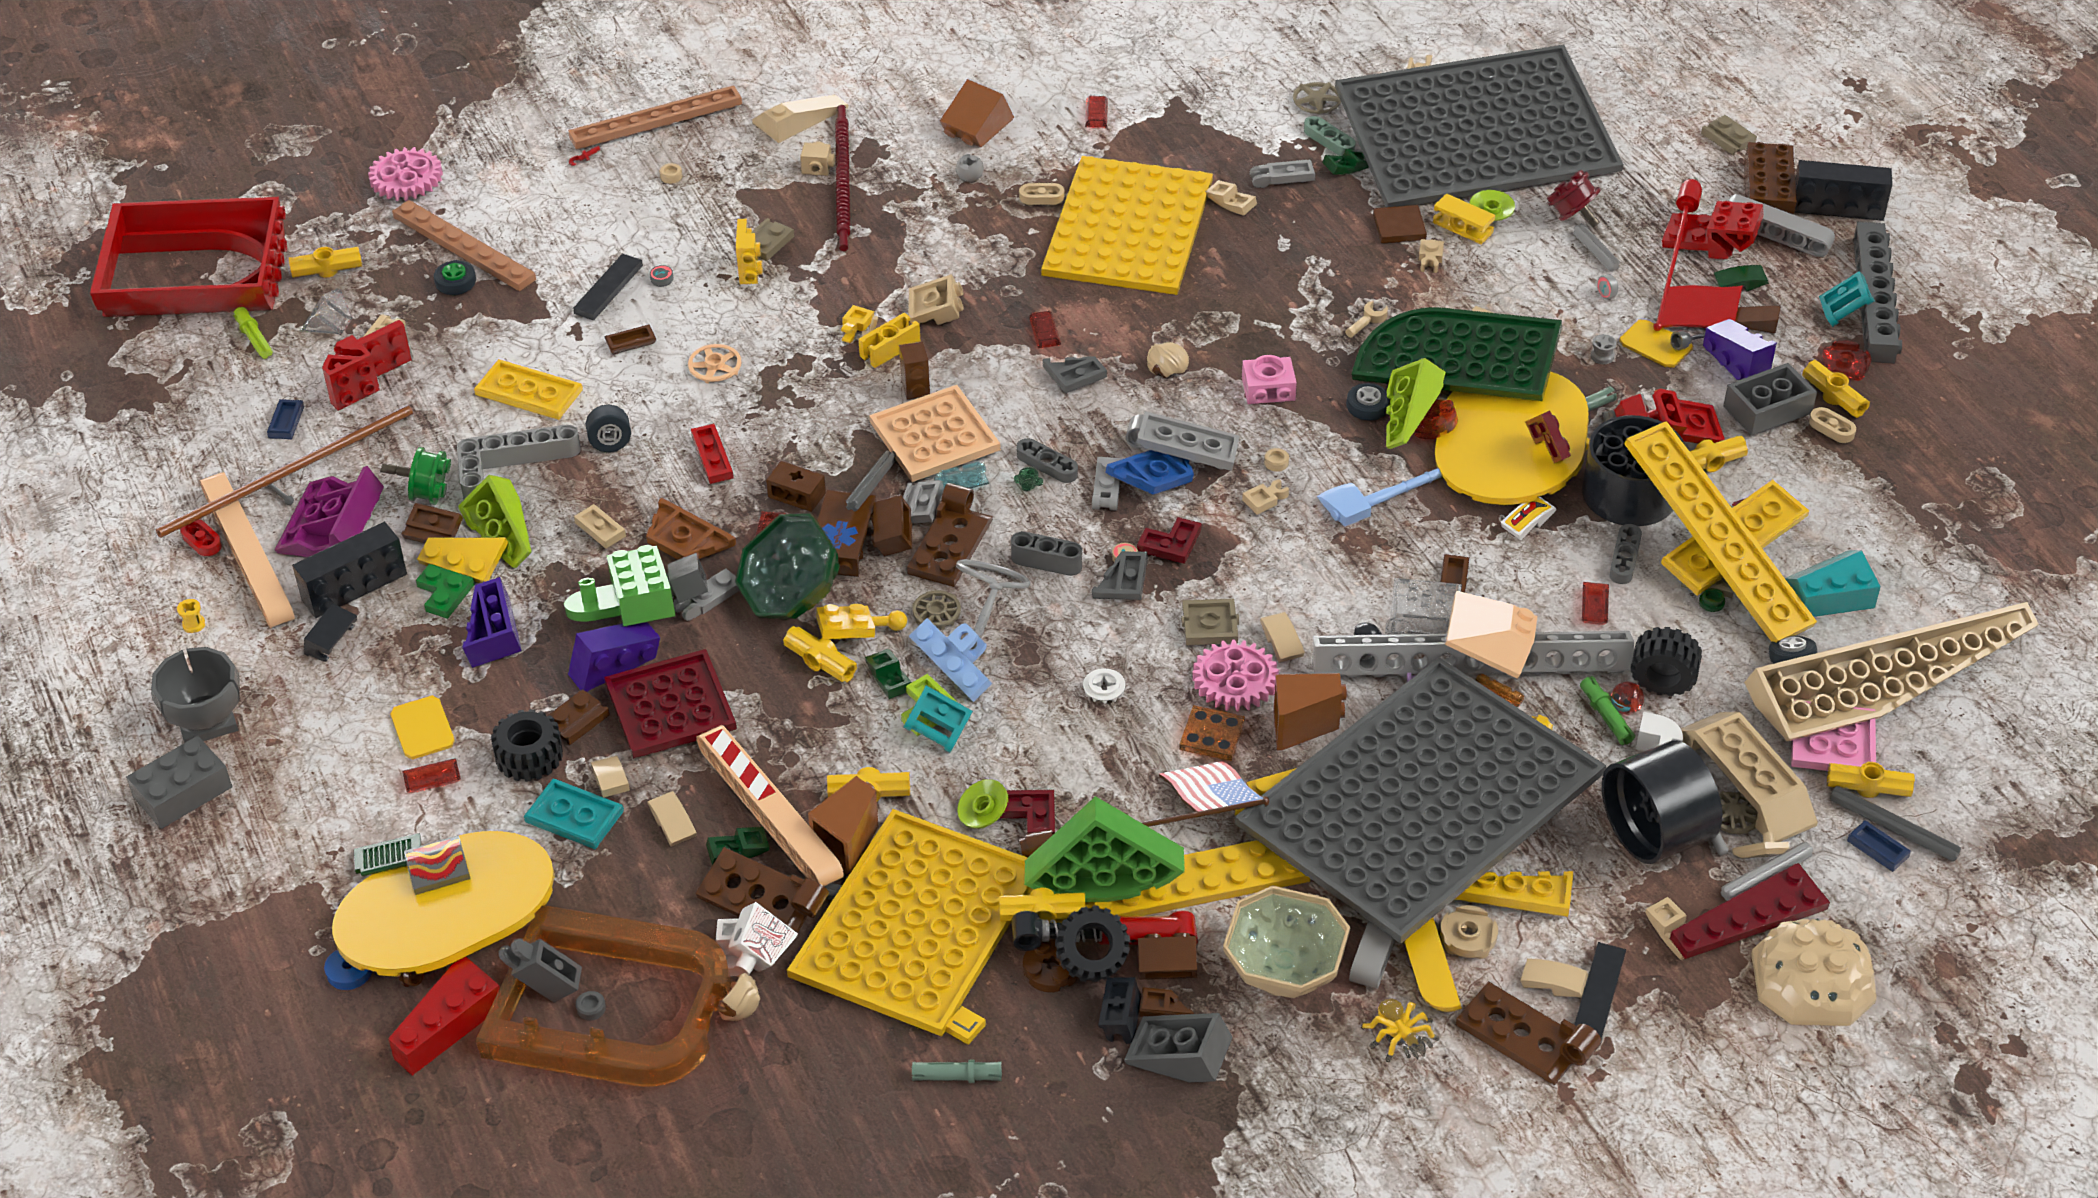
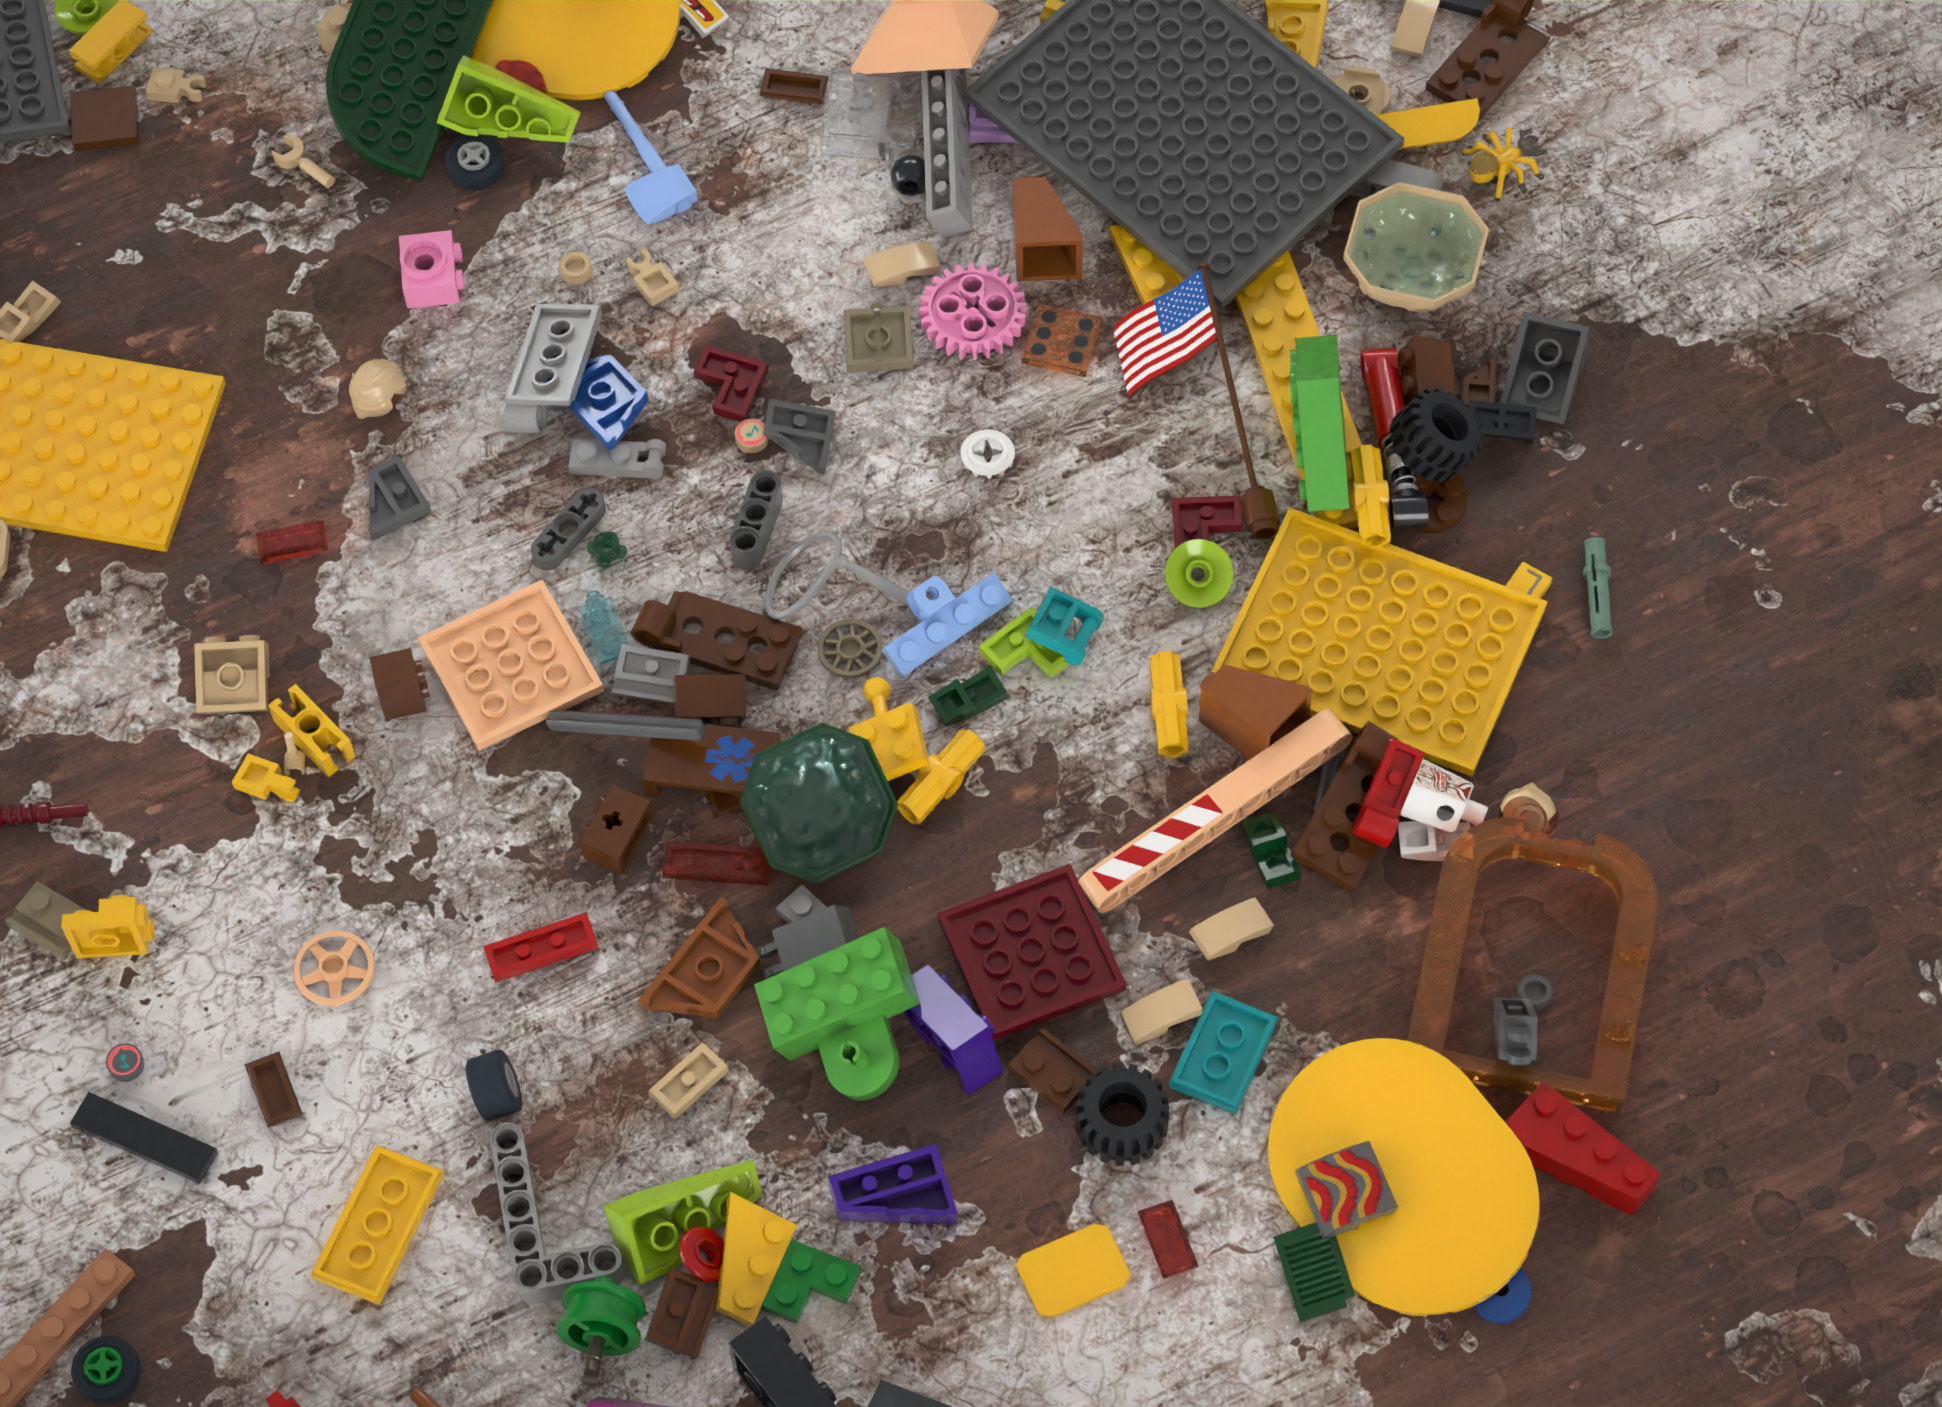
camera: 90 degrees left, 15 degrees up
clear orange axle [1475,674,1524,707] -> none
none -> red piece [679,1227,724,1282]
none -> red plate [1352,738,1425,849]

